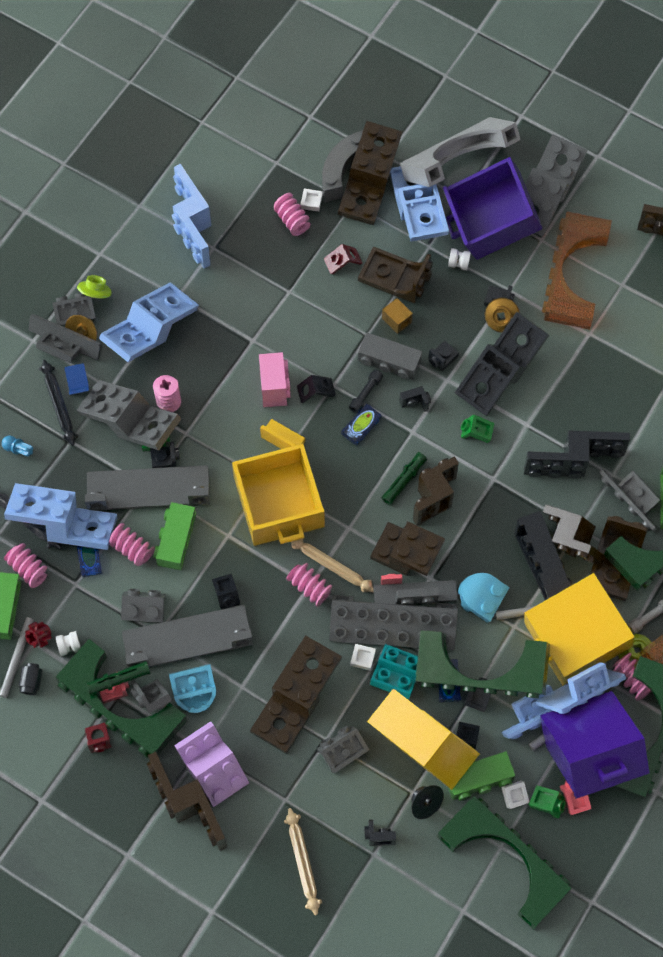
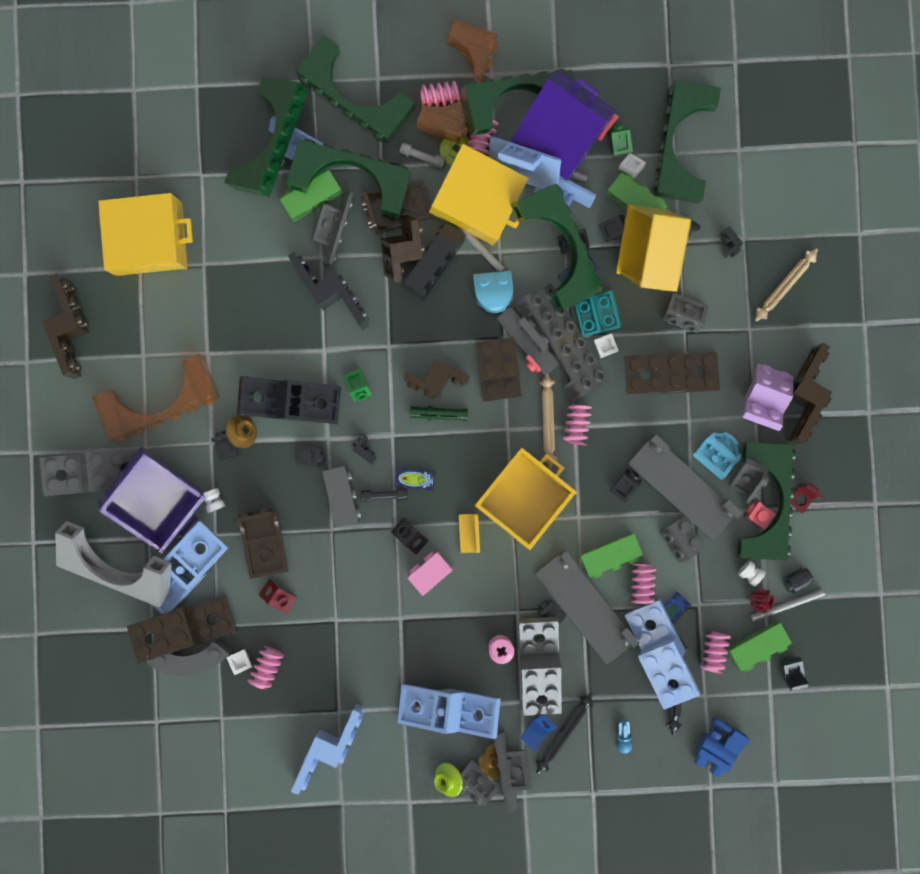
camera: 125 degrees left, 20 degrees up
dark green pin [85,661,151,696] -> none
pearl gold panel [382,299,413,334] -> none

